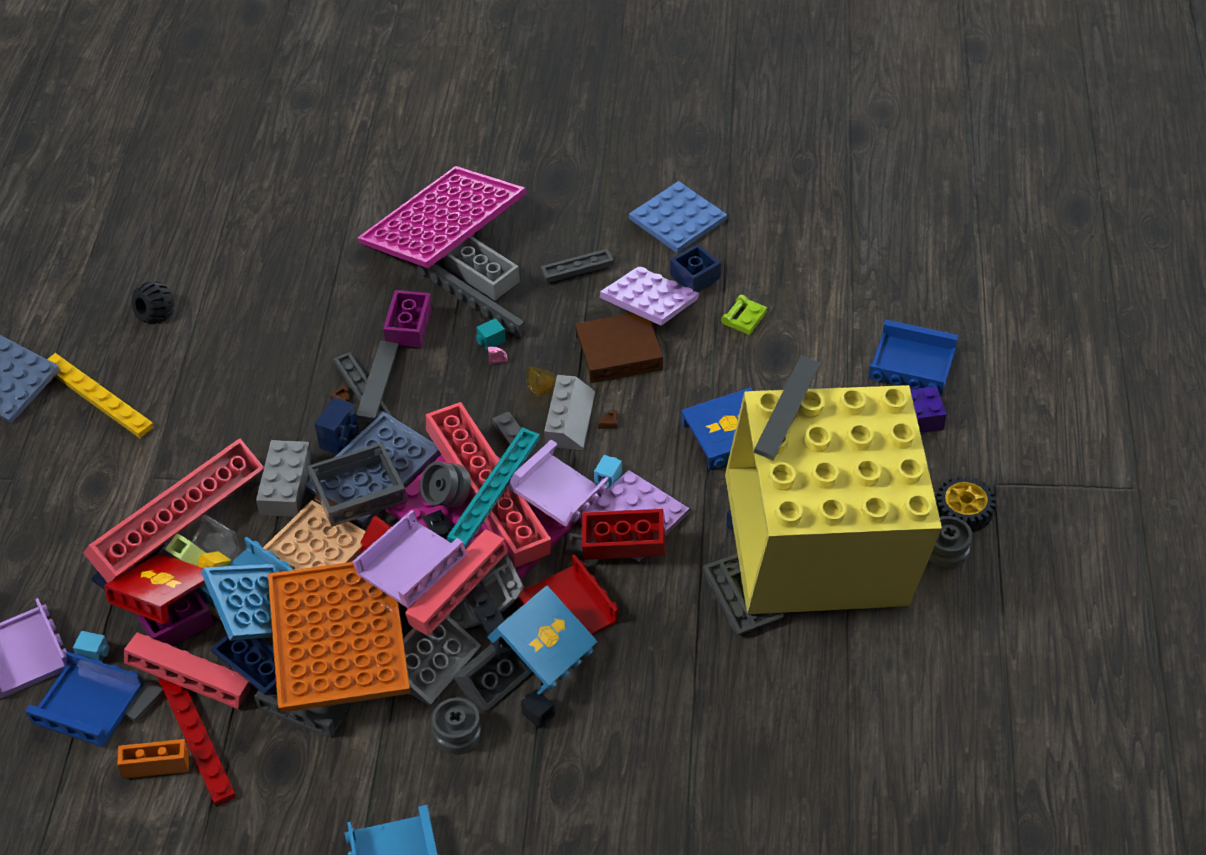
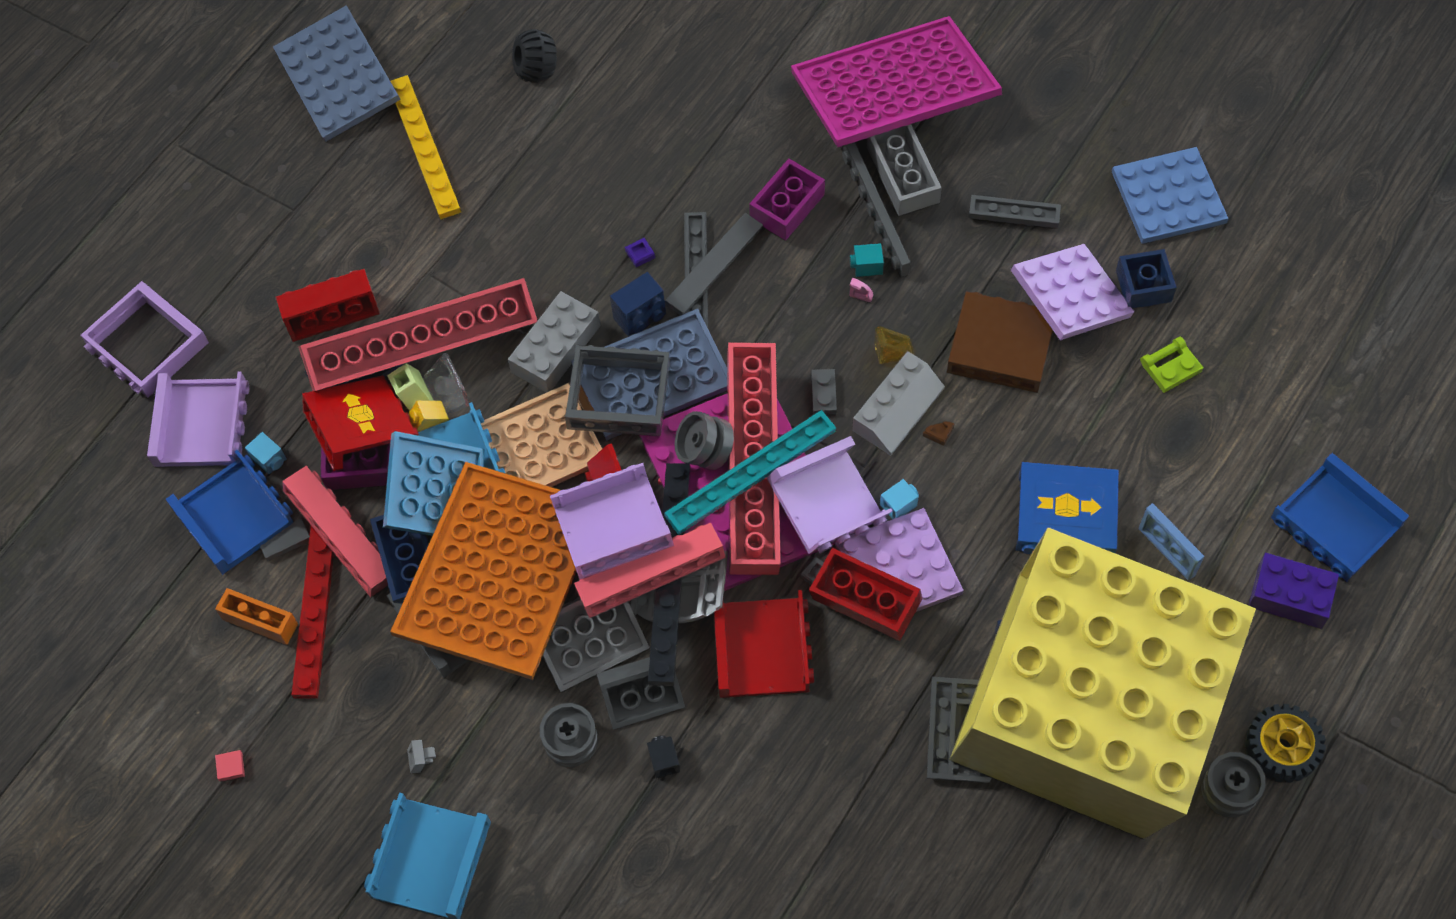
camera: 30 degrees right, 15 degrees up
reddish brown tile [330,385,349,402] -> none
dark azure panel [488,586,598,695] -> none
dark grey tile [754,355,820,461] -> none
none -> red brick [276,269,380,342]
none -> light grey tile [407,740,436,773]
none -> dark purple tile [625,238,655,267]

